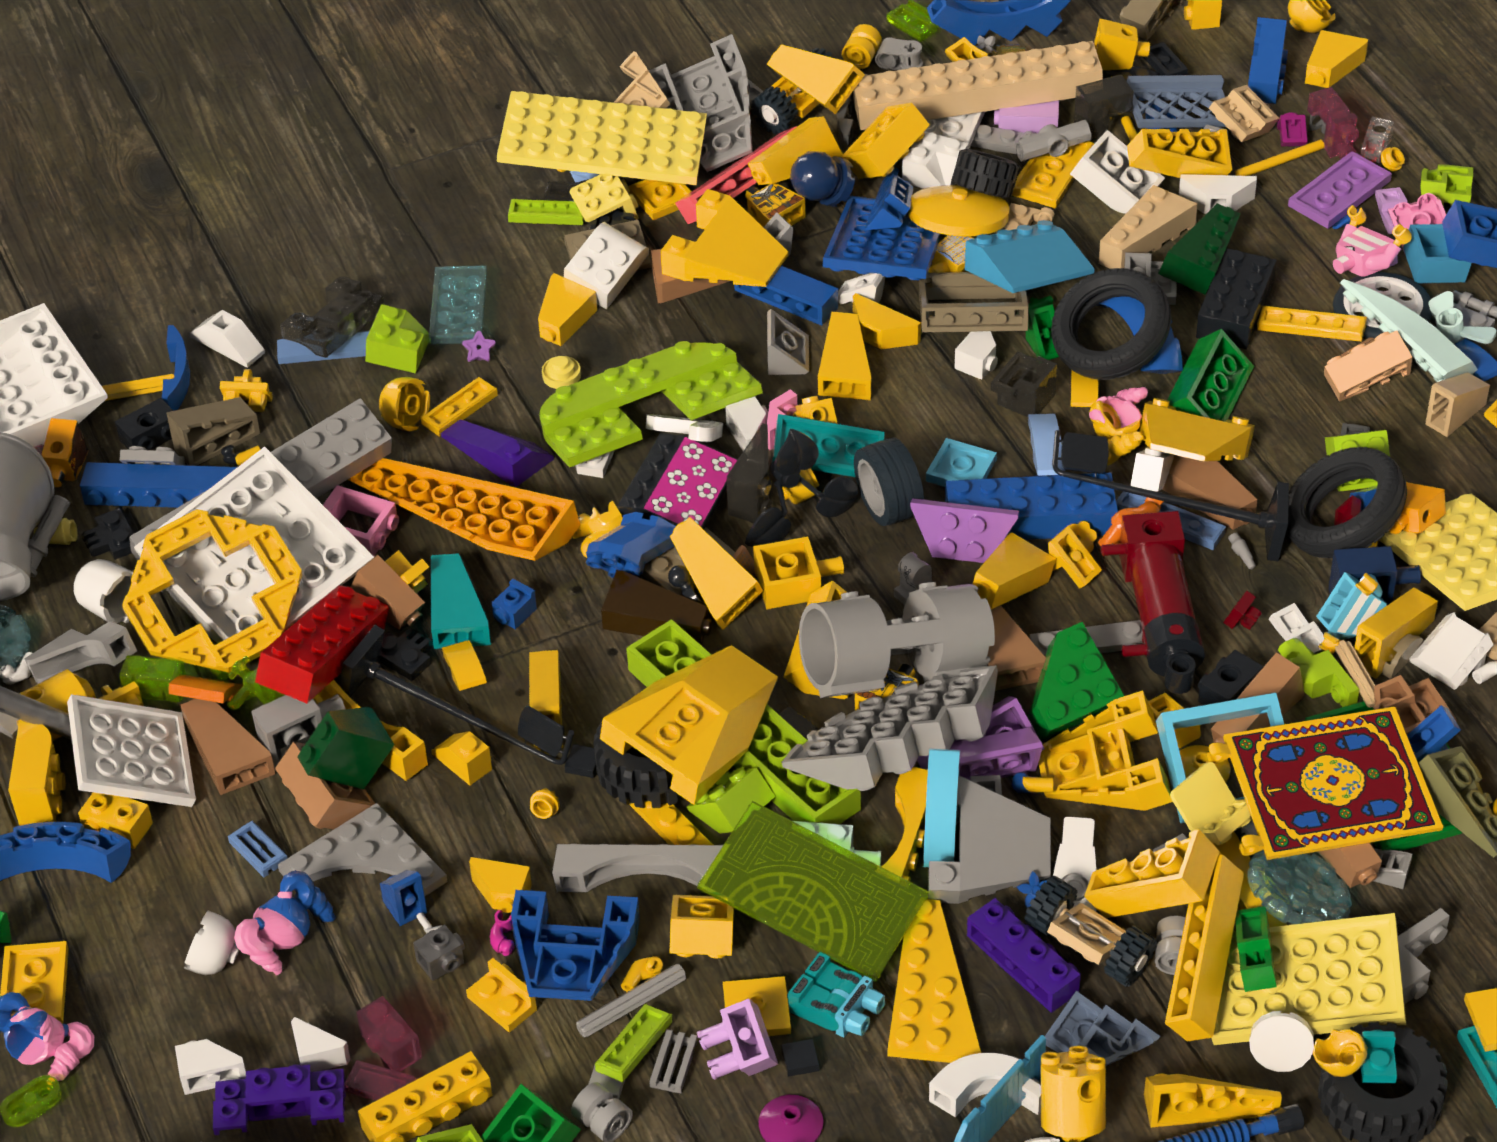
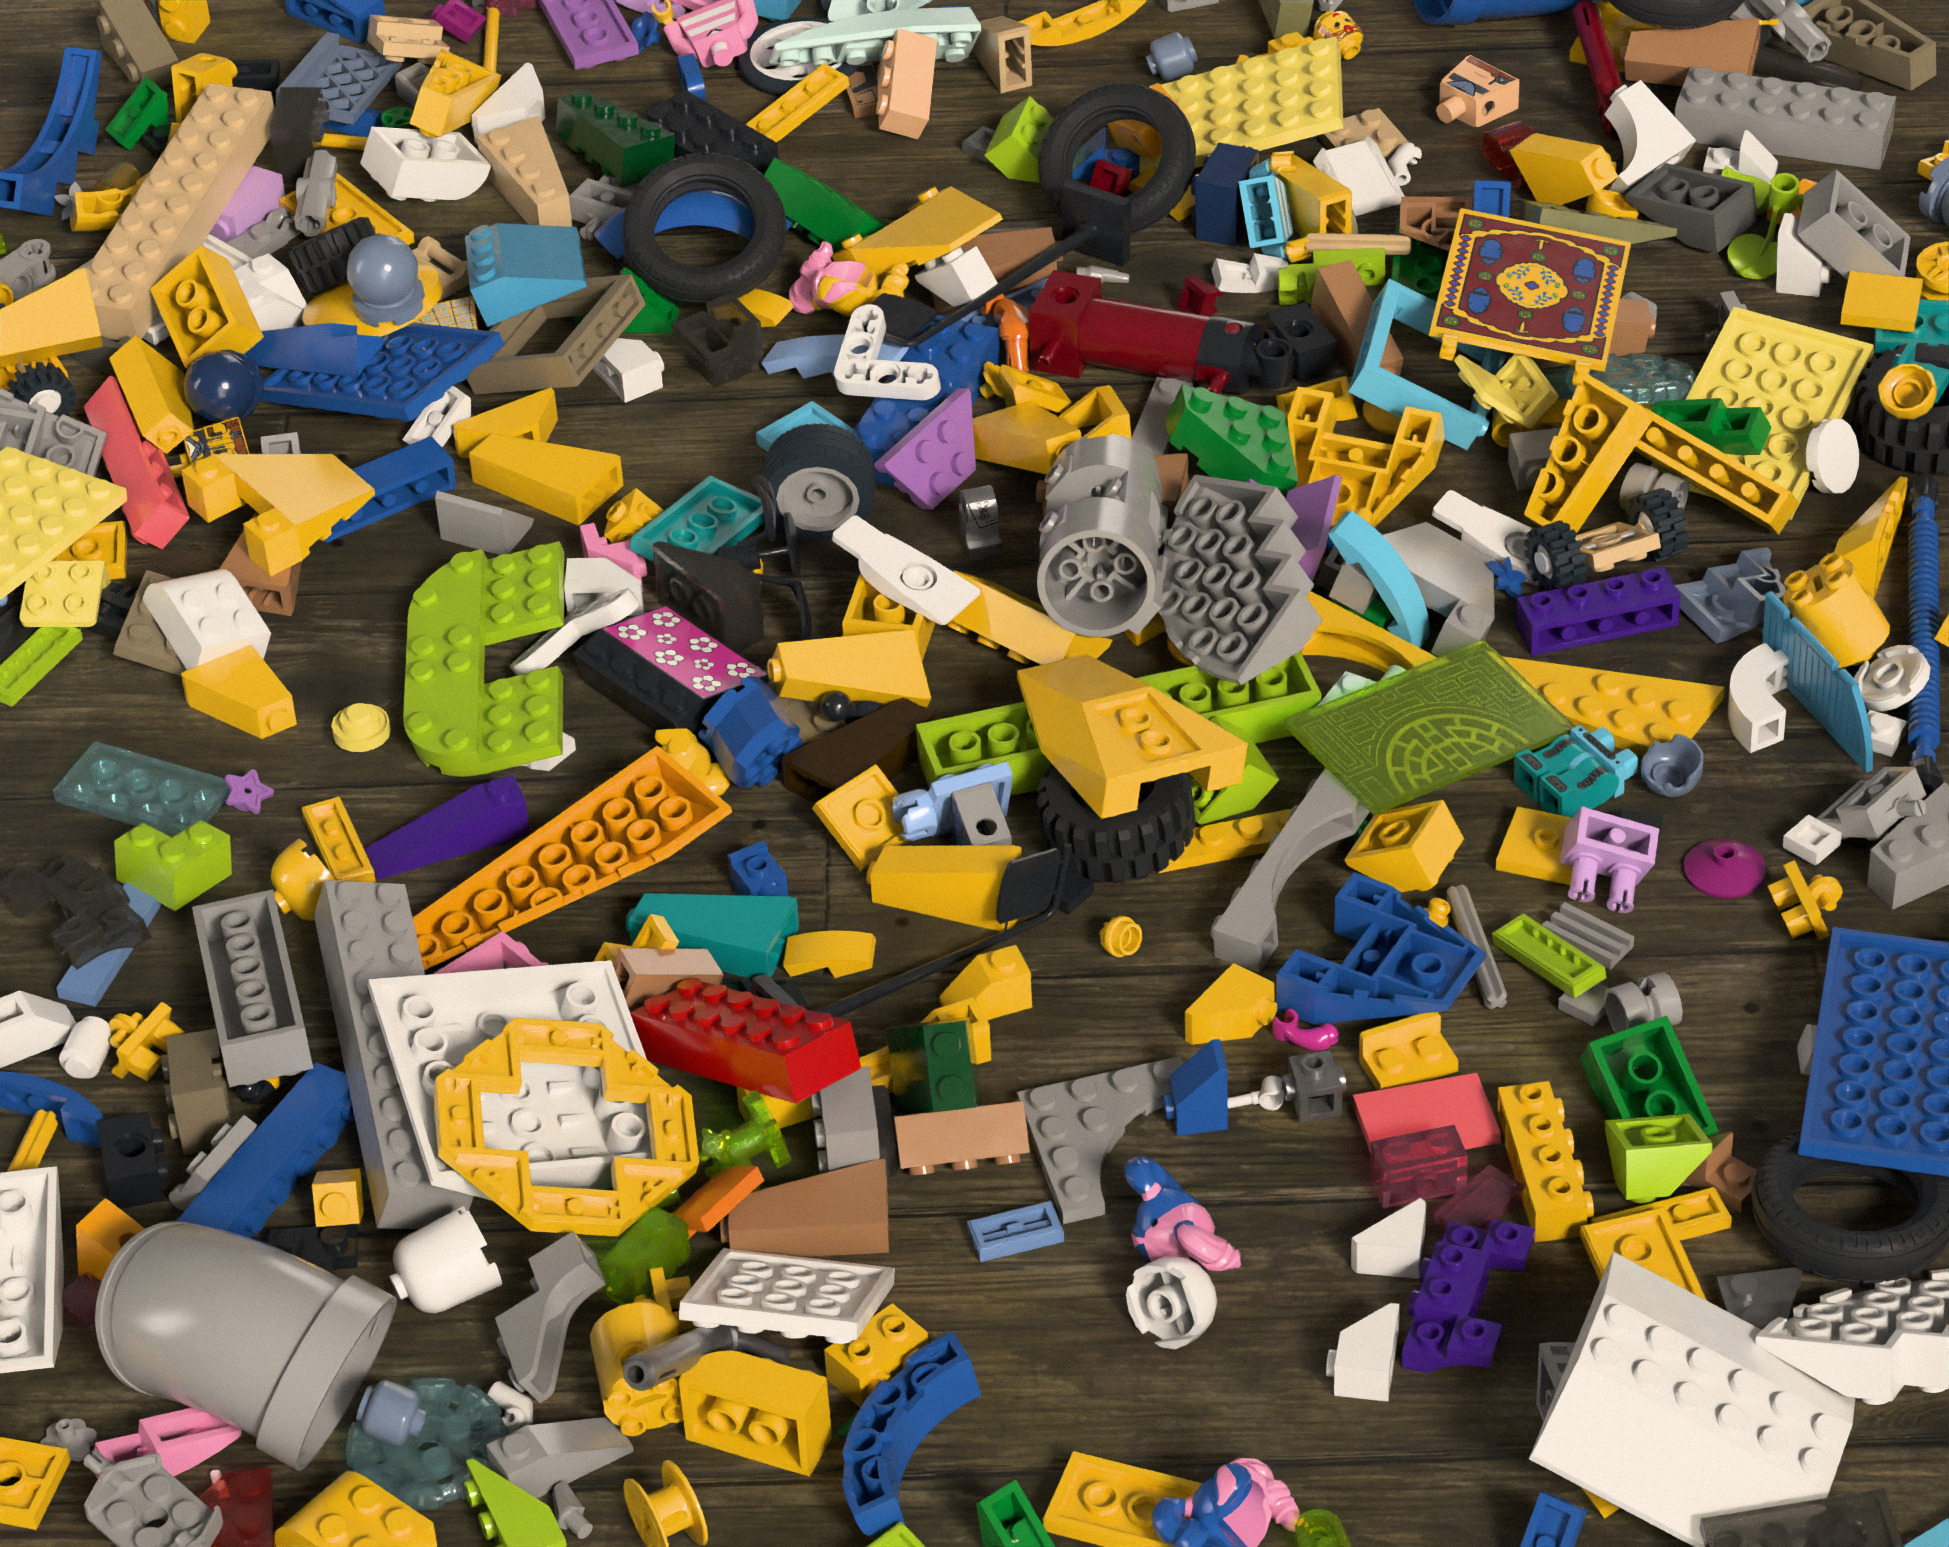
camera: 65 degrees left, 5 degrees down
none -> white brick [59,1016,112,1078]
none -> green slope [105,76,168,150]
none -> light grey brick [192,889,313,1087]
none -> yellow brick [312,1168,364,1227]
none -> sand blue tile [346,233,425,327]
none -> blue beam [676,53,706,101]
none -> yellow tile [812,764,908,872]
none -> white piece [832,516,980,625]
none -> white beam [834,304,941,400]
none -> light blue plate [892,762,1013,841]
none -> light grey torso [951,782,1012,846]
none -> yellow tile [1058,385,1131,439]
none -> coral tile [1353,1073,1501,1166]
none -> sand blue hair [1641,734,1703,797]

